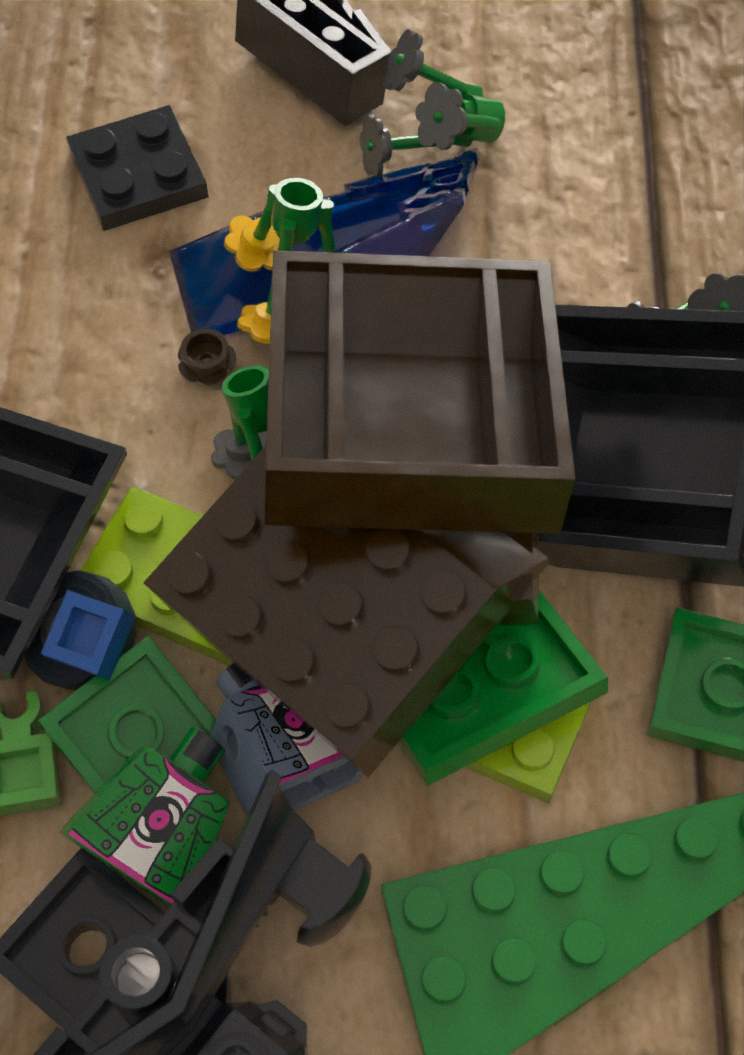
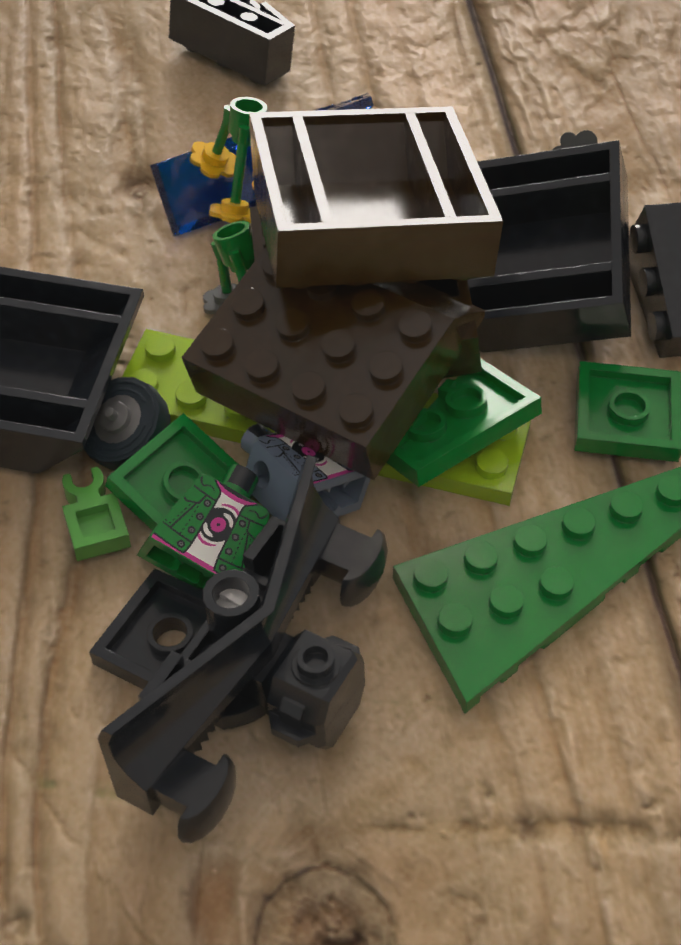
camera: 10 degrees left, 10 degrees down
blue plate [41,590,136,680] -> none
black plate [66,105,209,231] -> none
dark brown plate [177,328,236,385] -> none
dark grey plant [359,29,505,177] -> none

